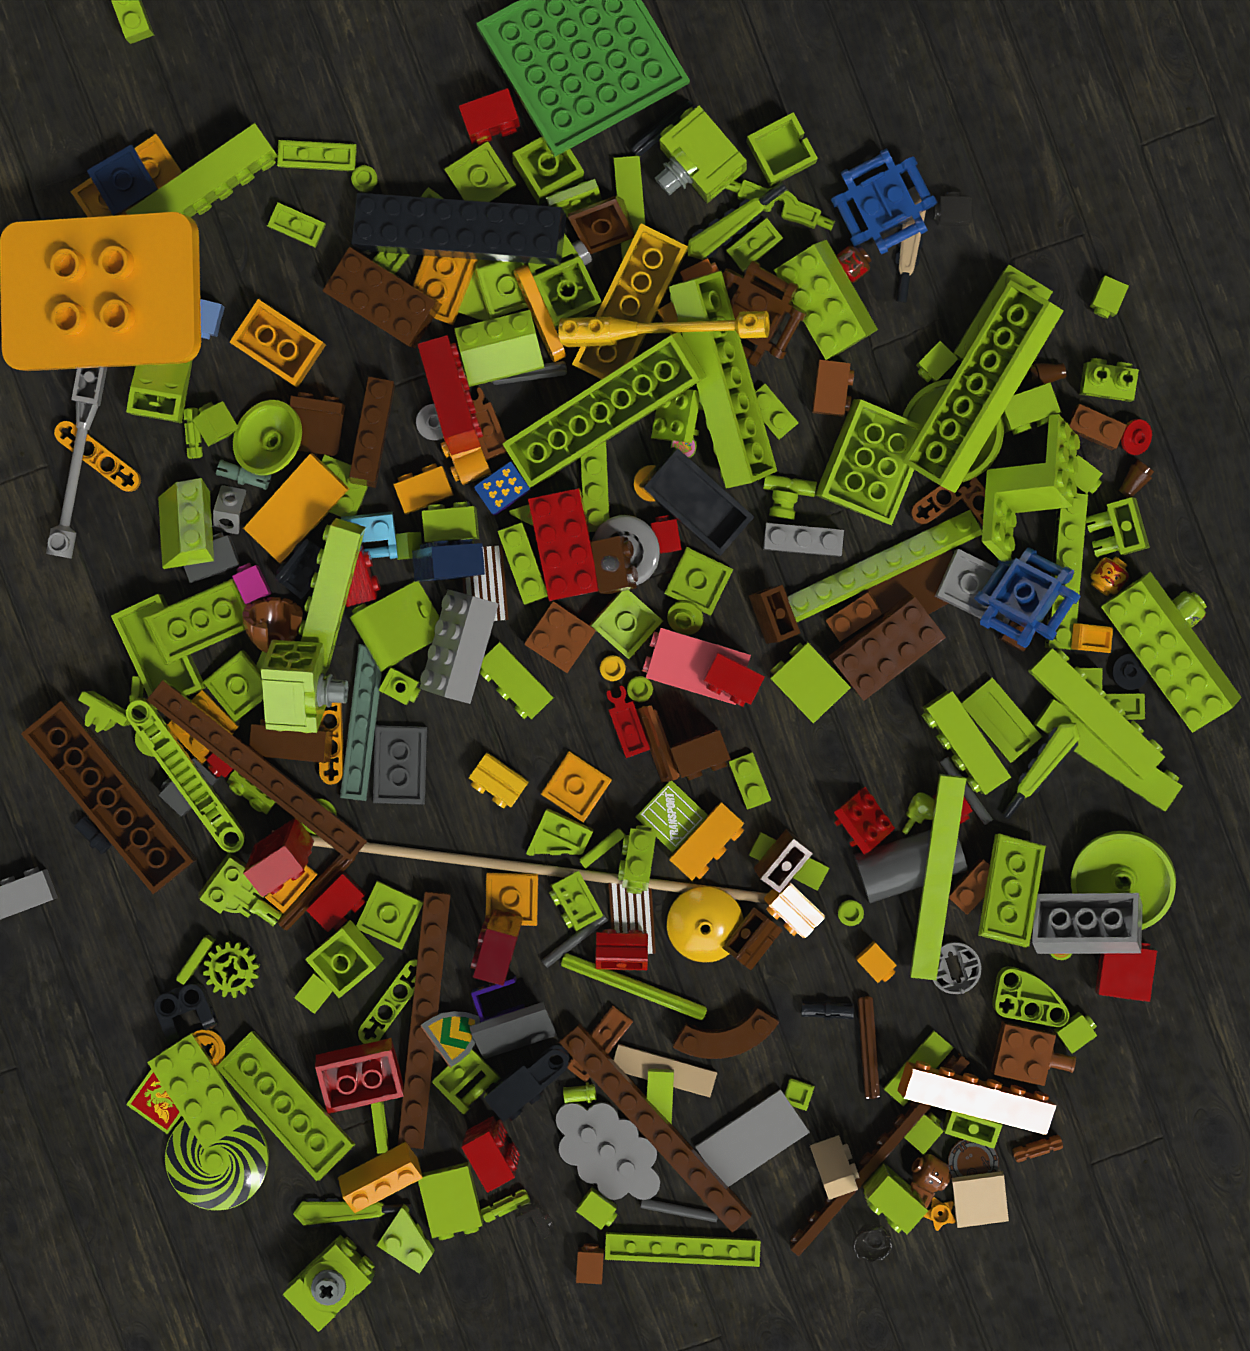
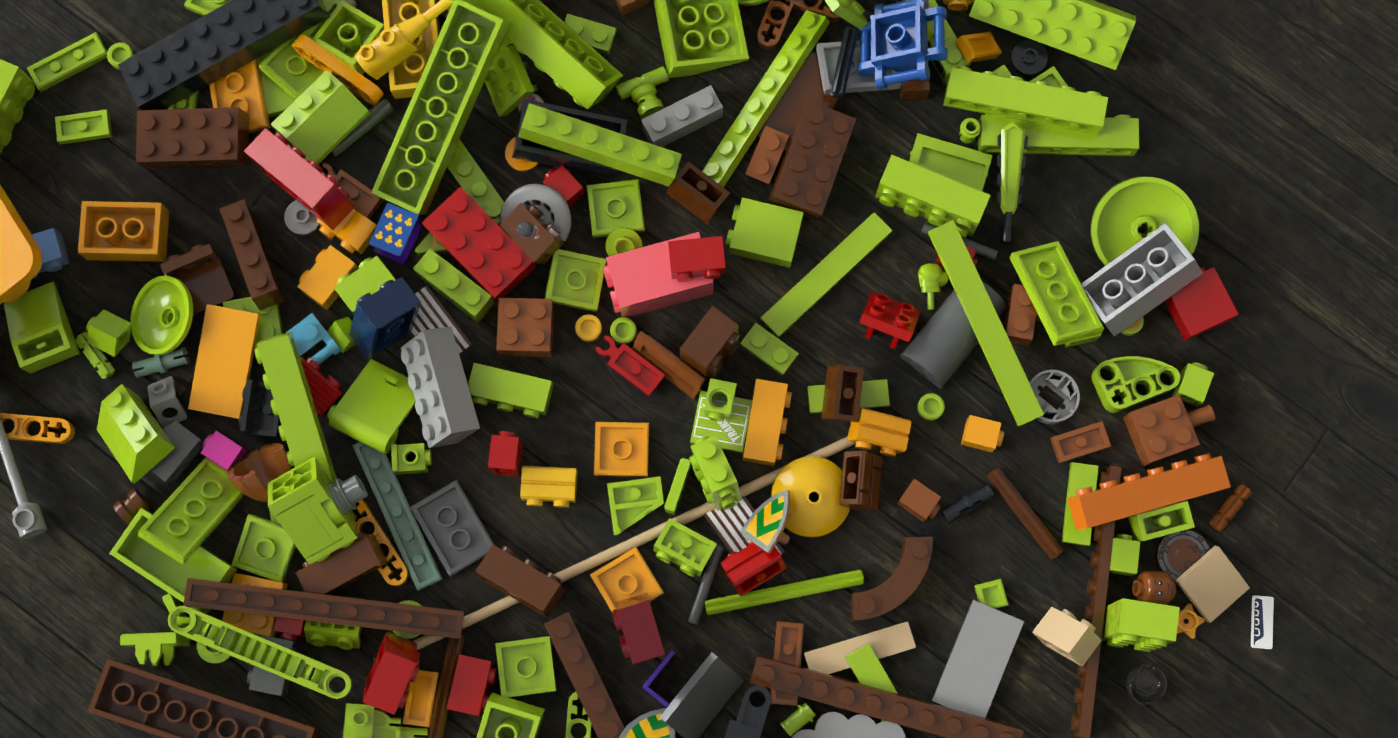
camera: 30 degrees left, 10 degrees down
none -> reddish brown wheel [112,488,152,525]
none -> reddish brown brick [475,545,565,618]
none -> red brick [488,431,524,477]
none -> lime brick [518,103,682,187]
none -> lime brick [704,378,737,422]
none -> shield [740,490,791,554]
none -> lime tile [760,212,892,338]
none -> black axle [830,27,858,99]
none -> dark orange brick [897,479,941,522]
none -> lime pin [959,118,981,144]
none -> dark orange plate [1050,421,1111,464]
none -> white sticker [1251,595,1274,649]

